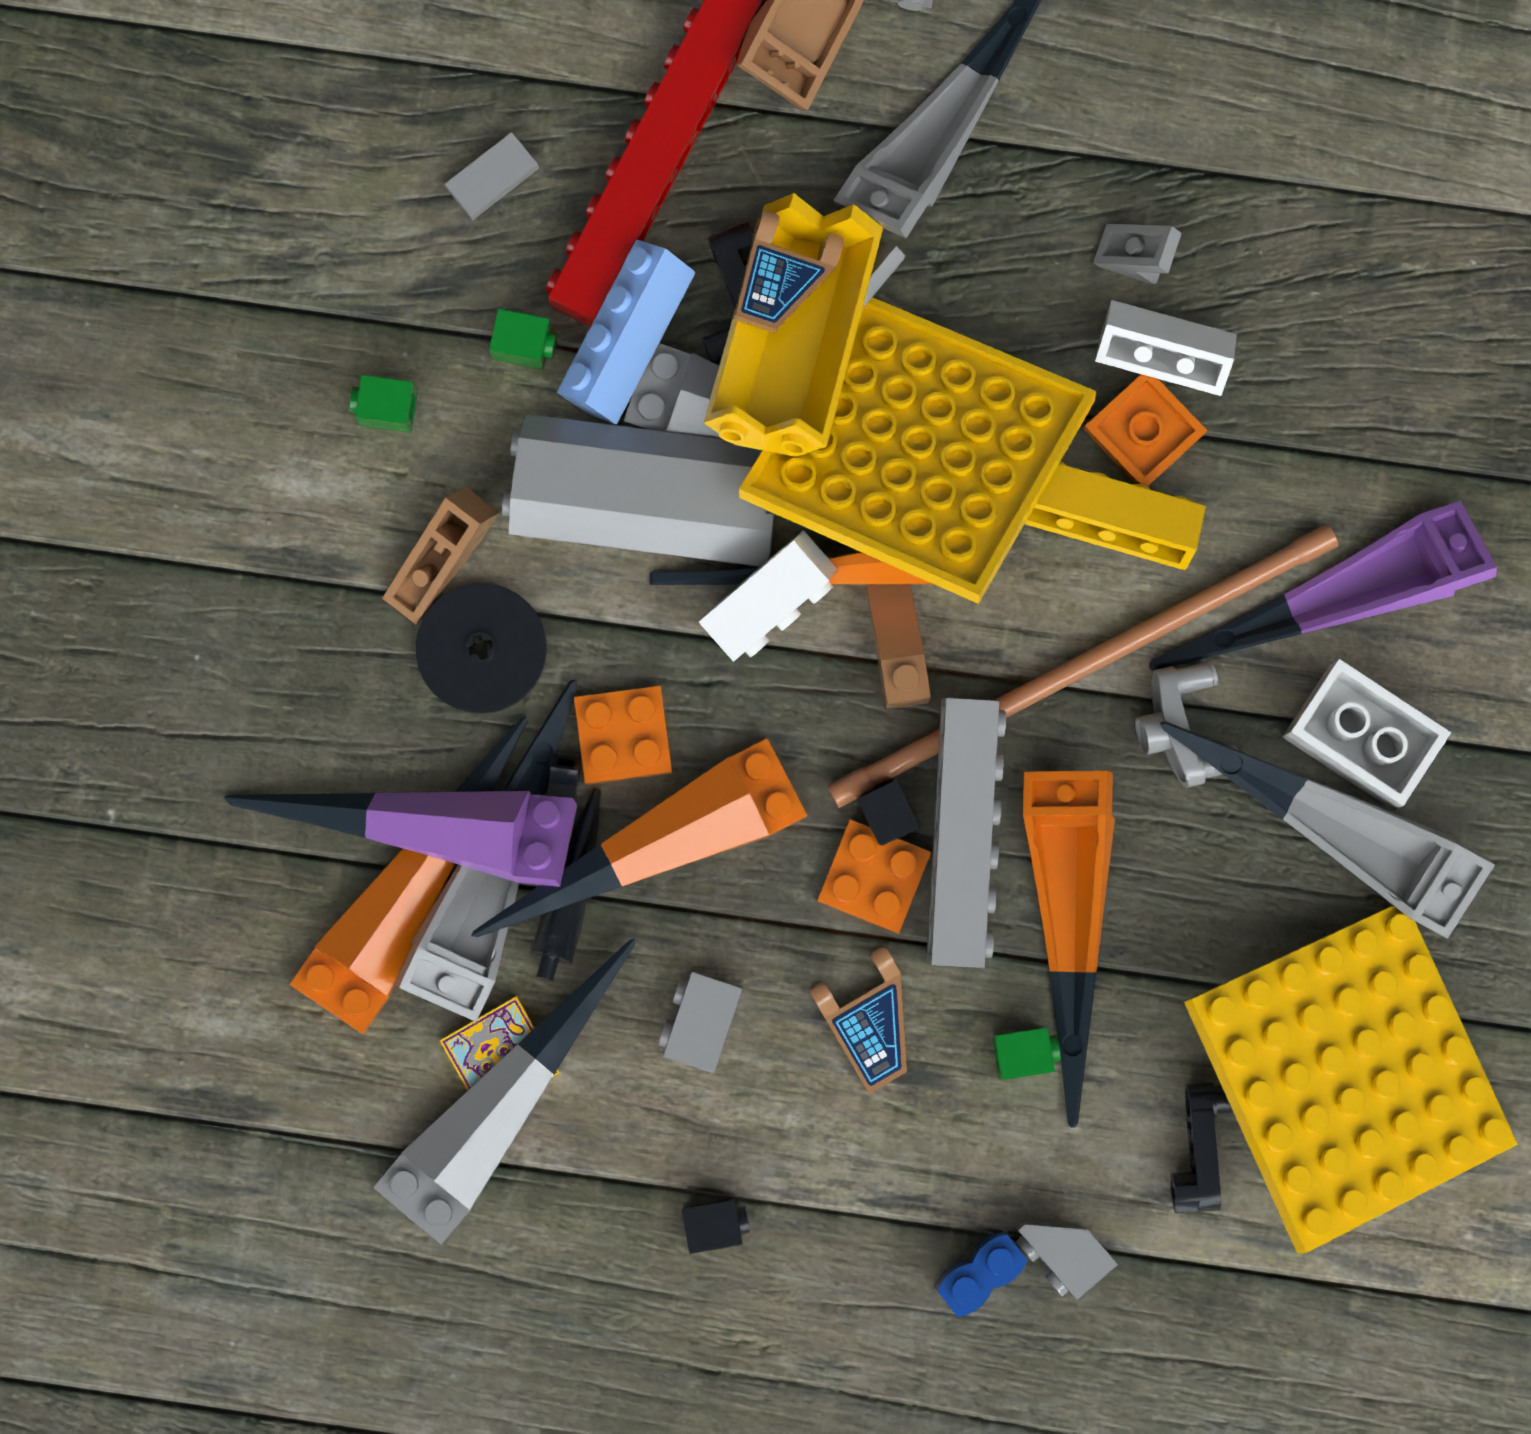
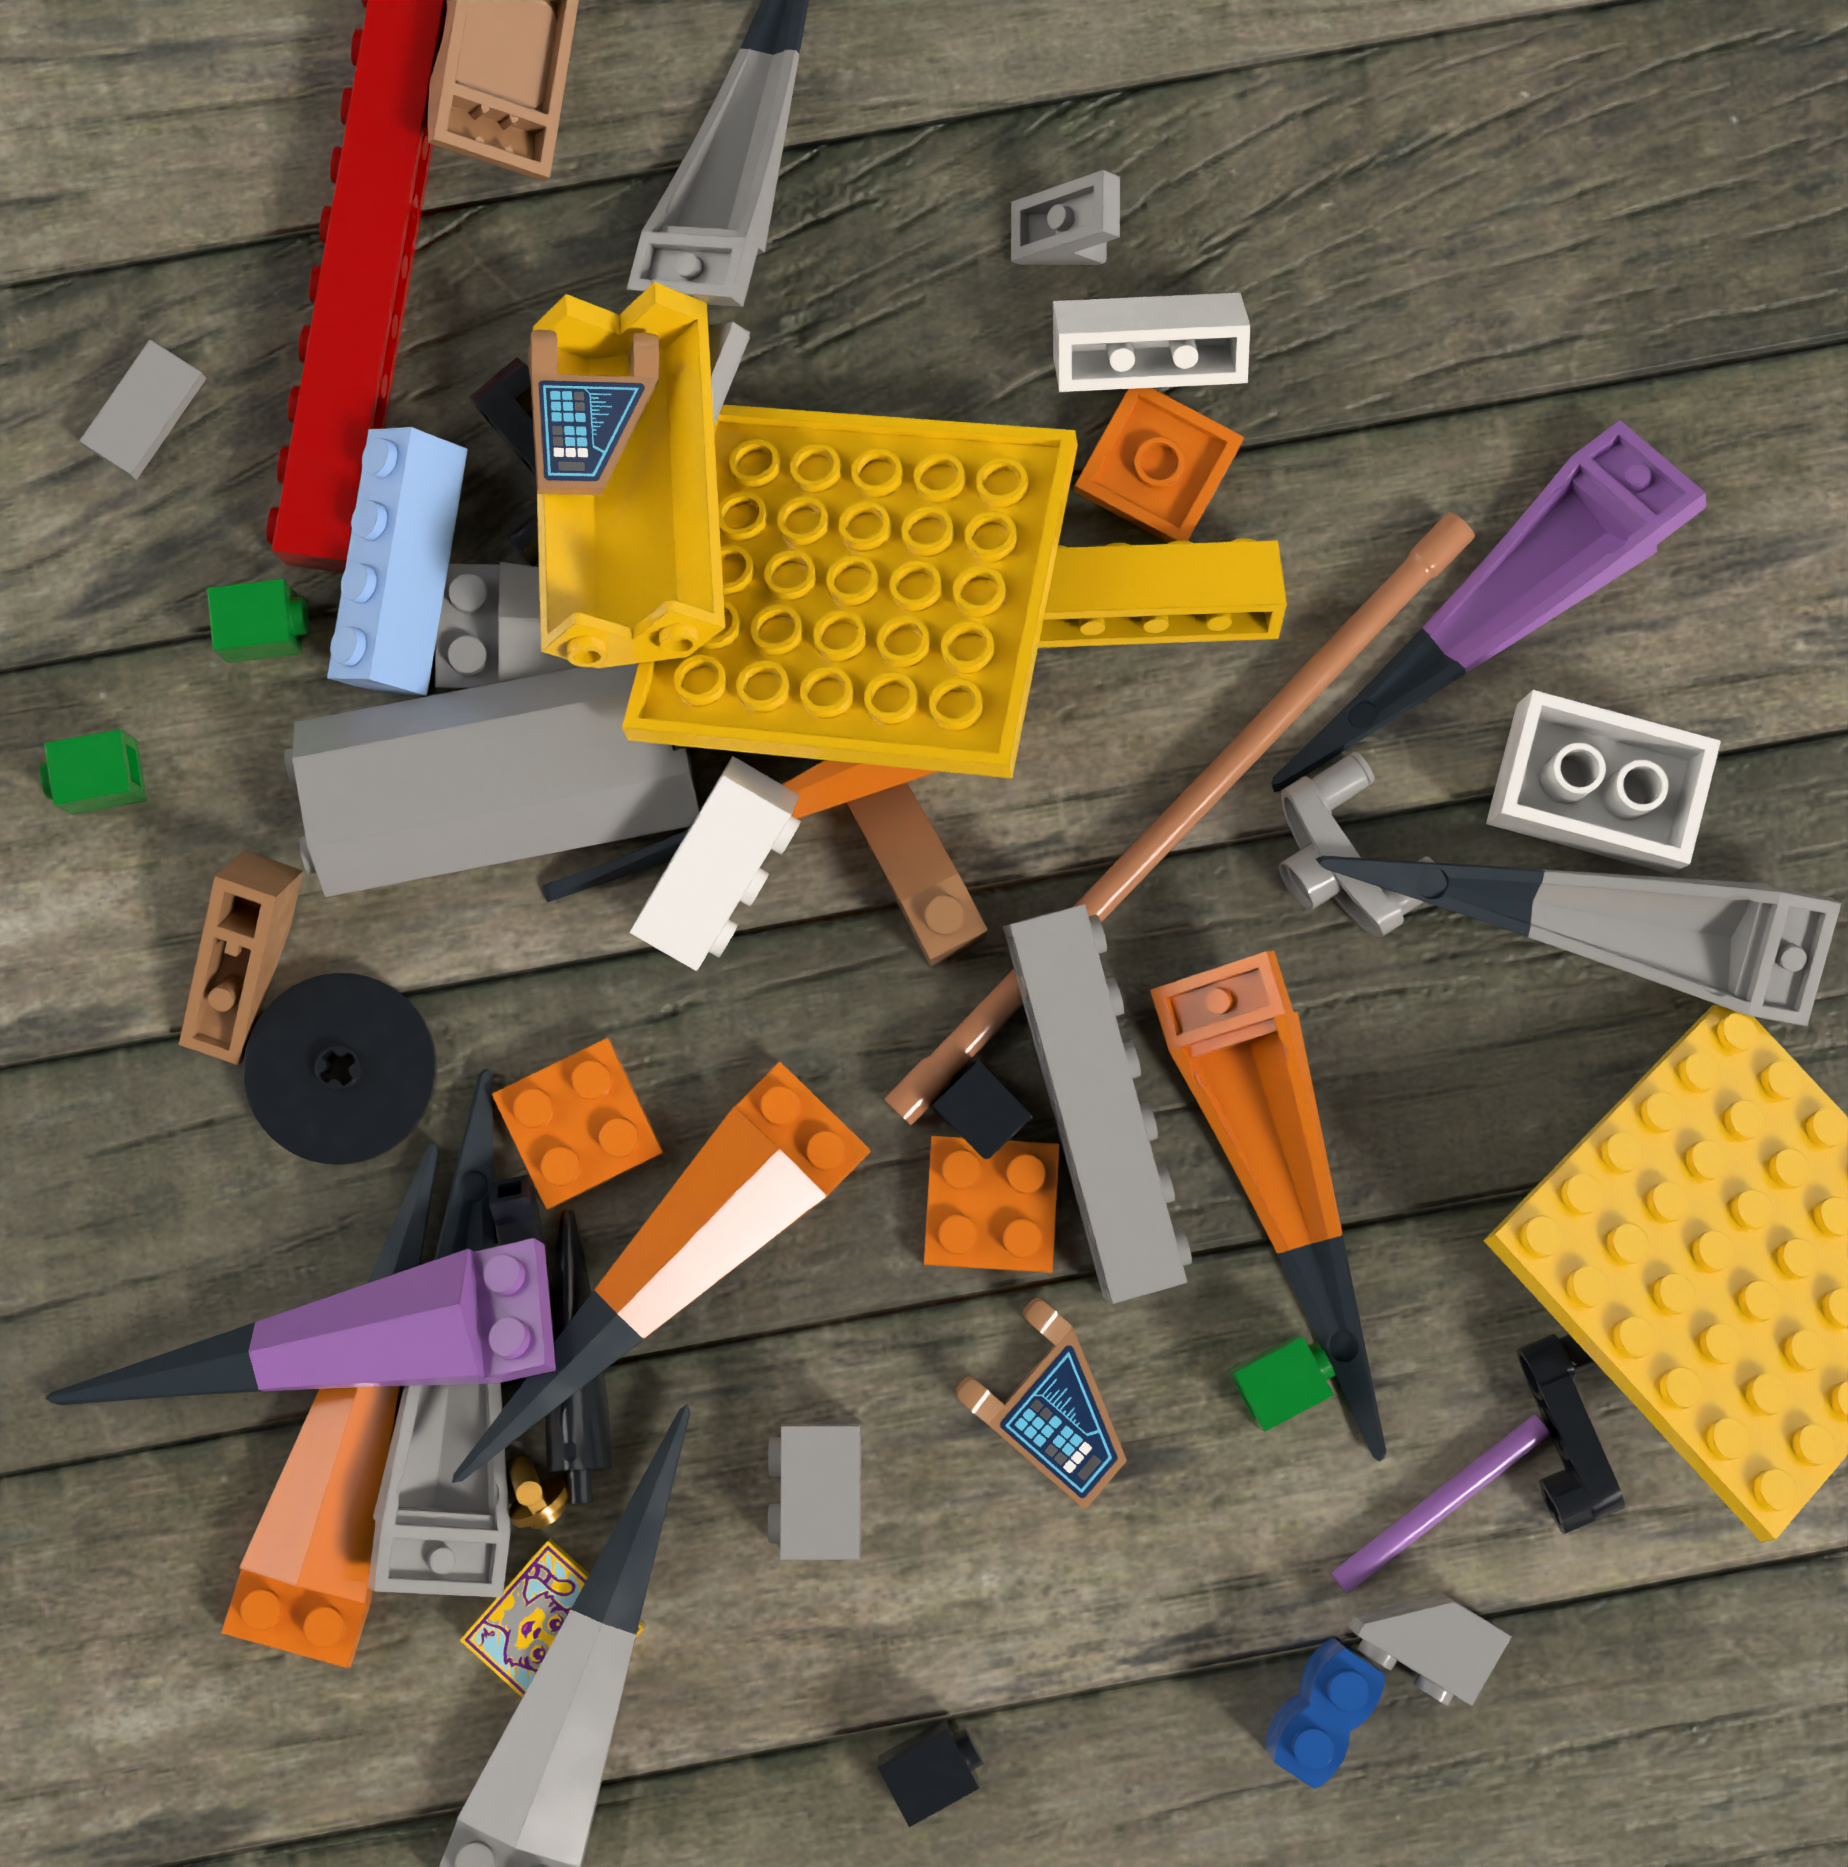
camera: 20 degrees left, 0 degrees up
none -> pearl gold plate [508,1456,568,1529]
none -> medium lavender bar [1331,1414,1551,1594]

